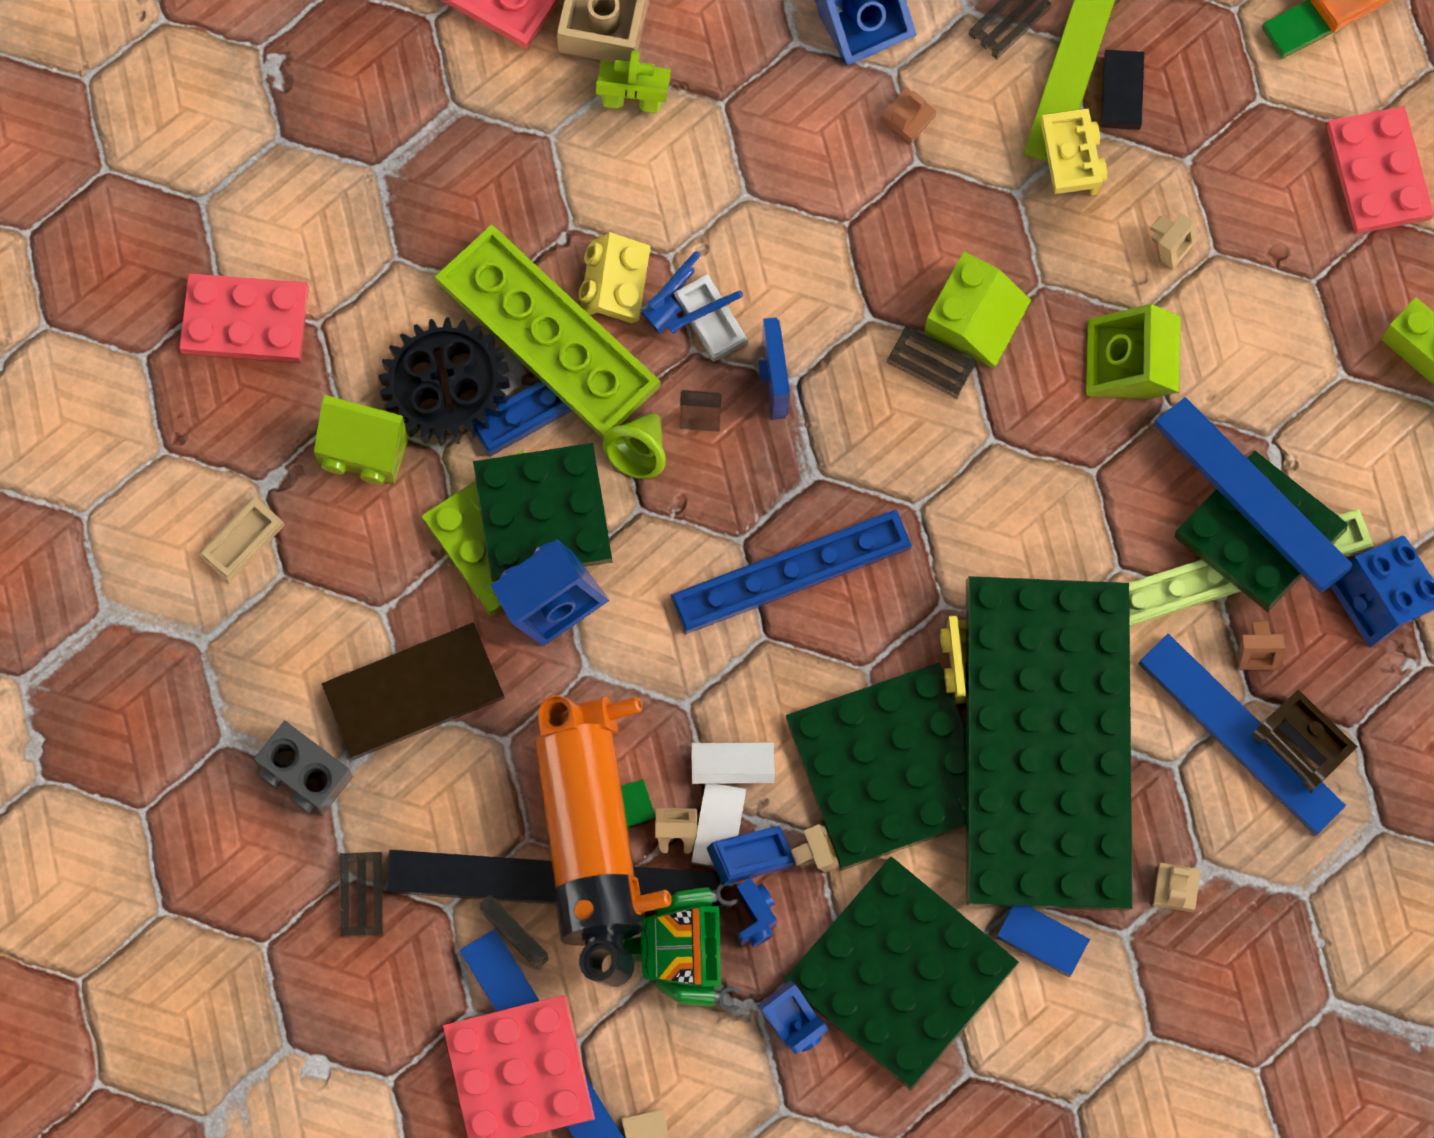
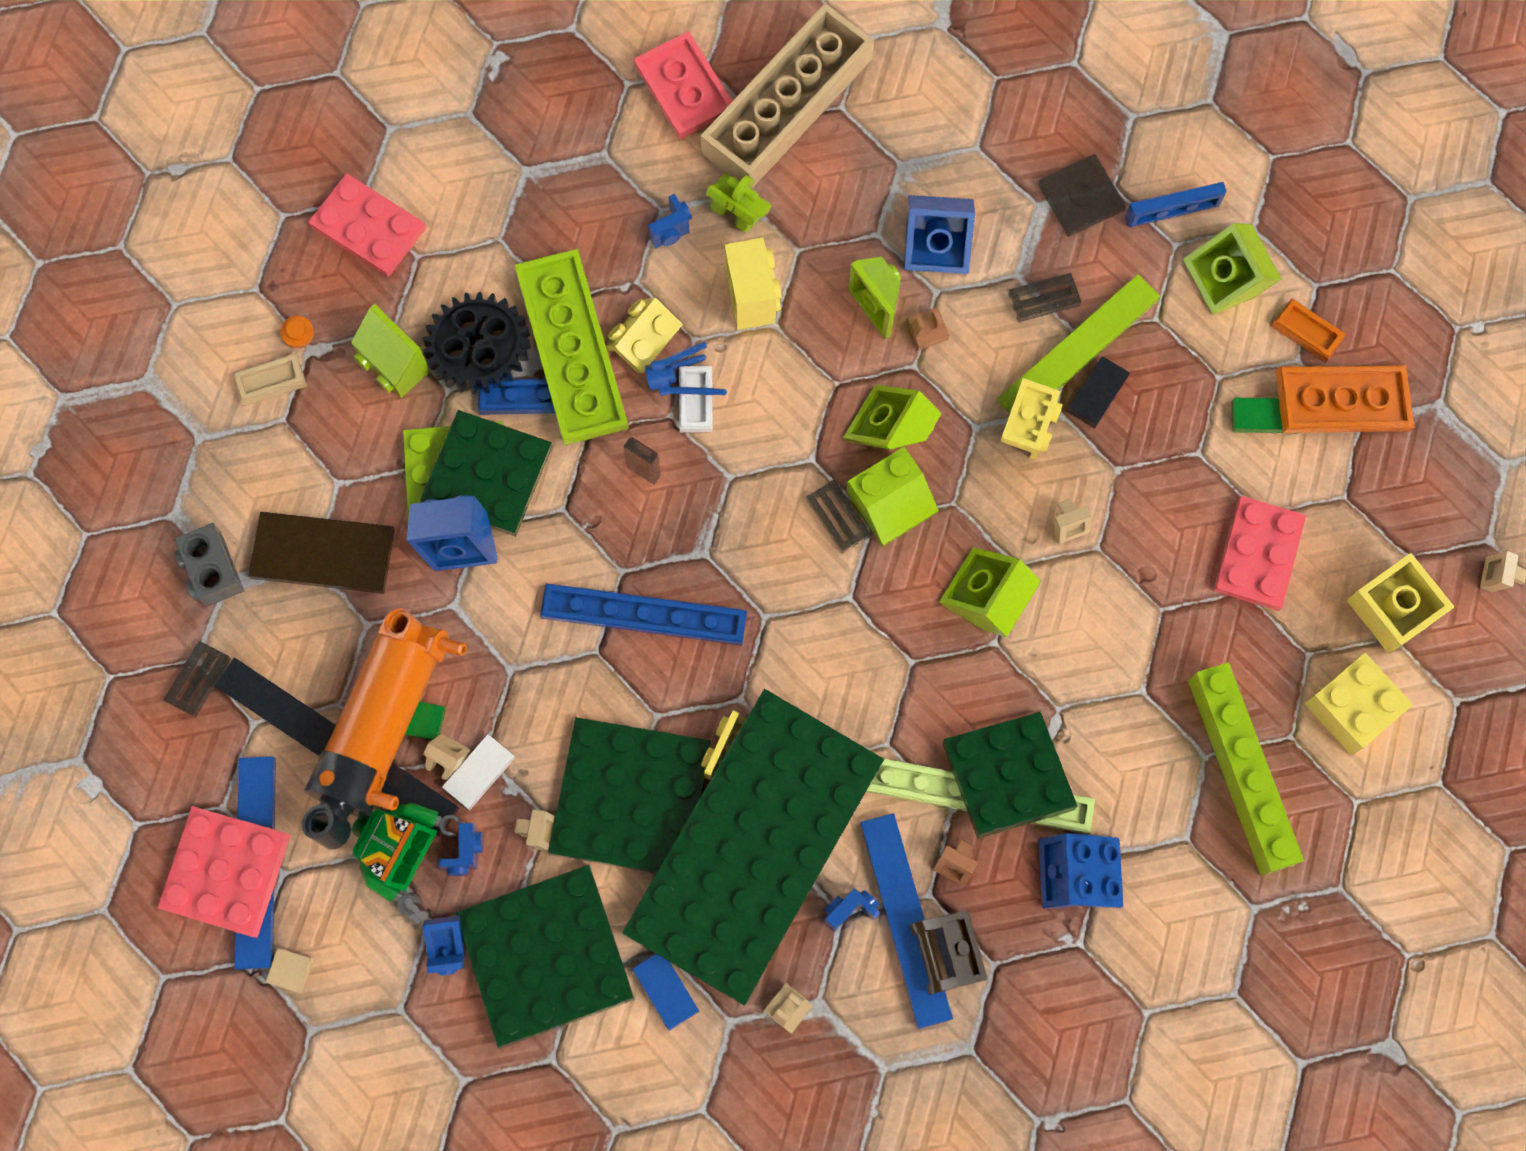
camera: 30 degrees right, 0 degrees up
clear smoke tile [479,894,549,970] -> none
lime hat [602,413,666,479] -> none
white tile [692,742,775,784] -> none
blue tile [706,826,795,885] -> none
blue plate [758,317,790,420] -> none
blue tile [1155,397,1352,594] -> none
none -> orange plate [280,316,314,348]
none -> blue bracket [648,193,692,249]
none -> light yellow brick [724,237,781,330]
none -> blue bracket [824,888,880,932]
none -> lime slope [843,384,942,450]
none -> lime slope [848,256,901,340]

